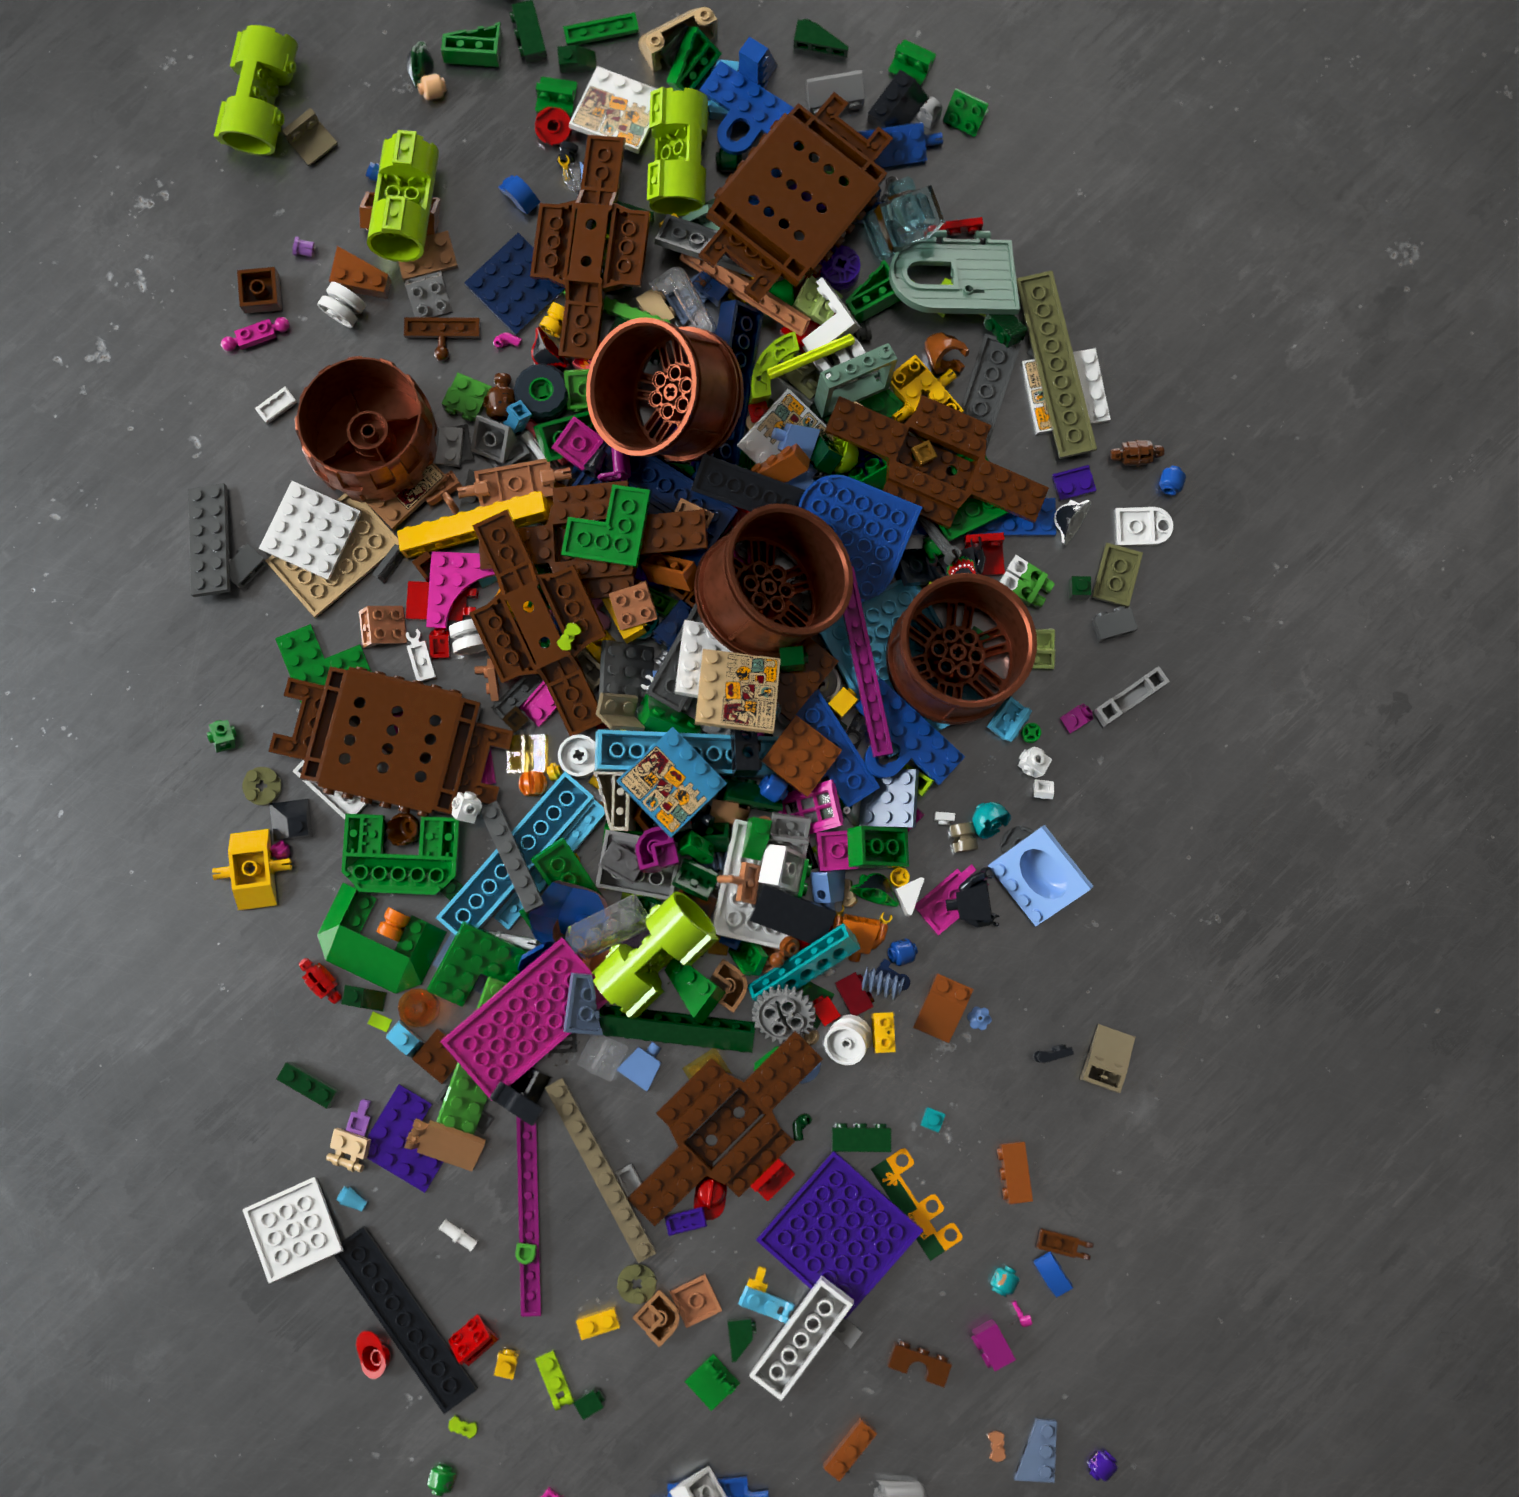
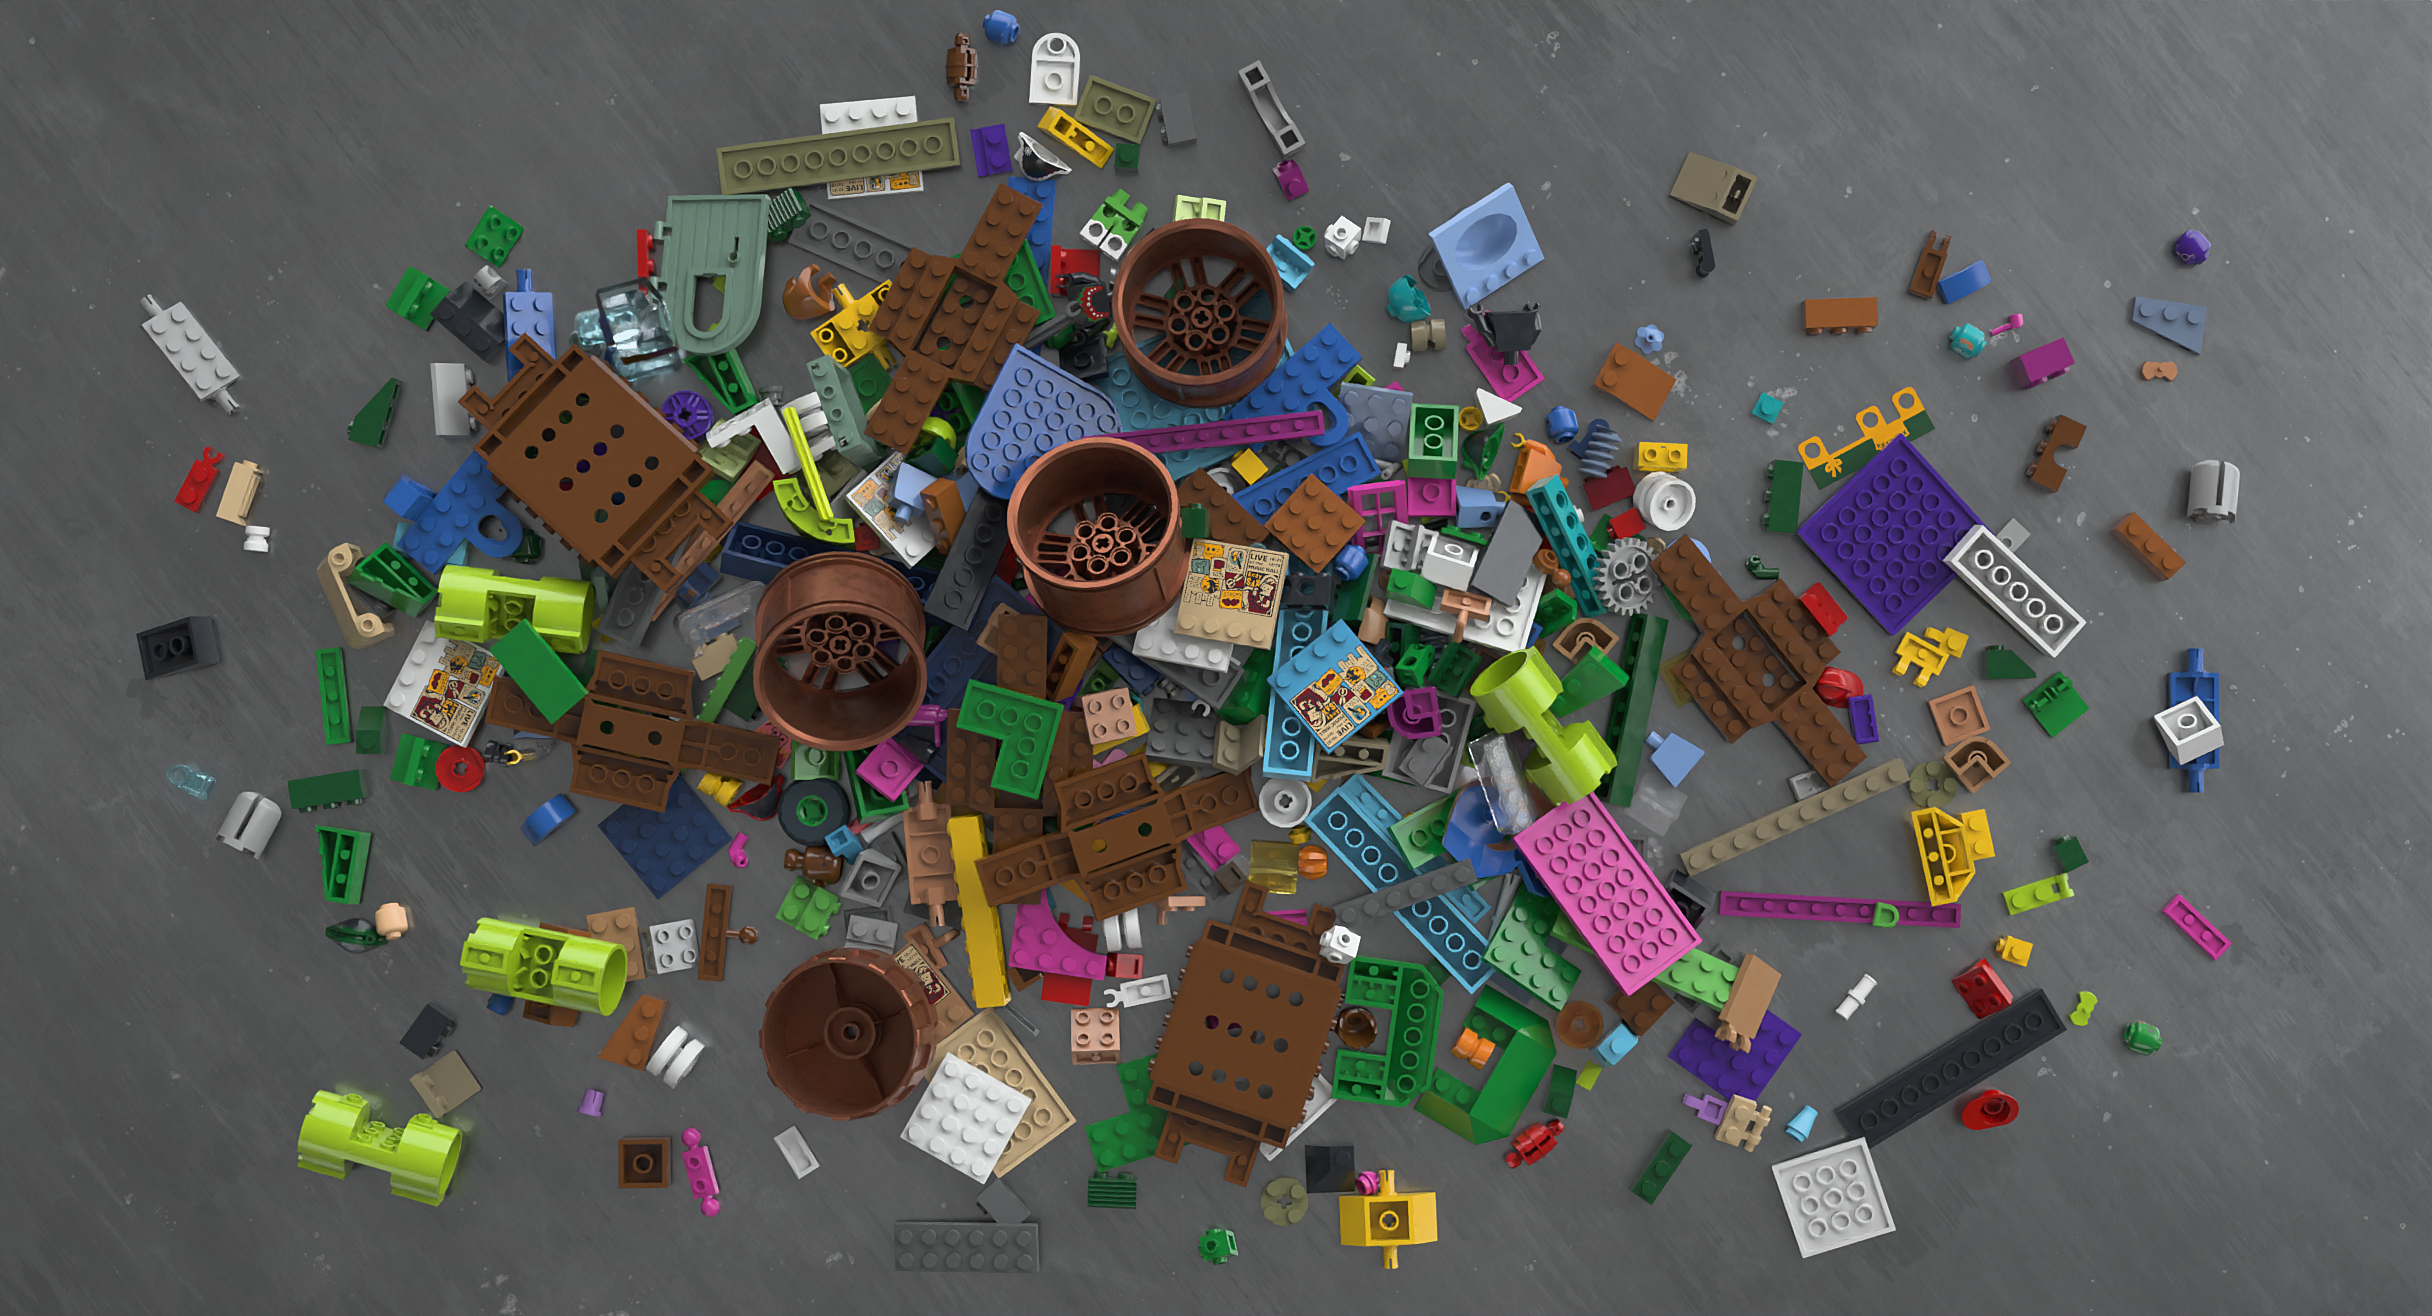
camera: 85 degrees left, 5 degrees up
black piece [490,1081,544,1126] -> none
lime piece [557,623,581,651] -> none
sand blue wing [563,972,603,1035] -> none
medium azure plate [738,1285,796,1323] -> none
pearl gold tile [911,440,938,466] -> none
none -> black brick [399,1002,455,1060]
none -> green tile [489,618,589,724]
none -> yellow slope [1037,107,1114,169]
none -> dark green brick [1087,1172,1137,1209]
none -> yellow plate [1892,632,1949,688]
none -> yellow wedge [1911,807,1976,906]

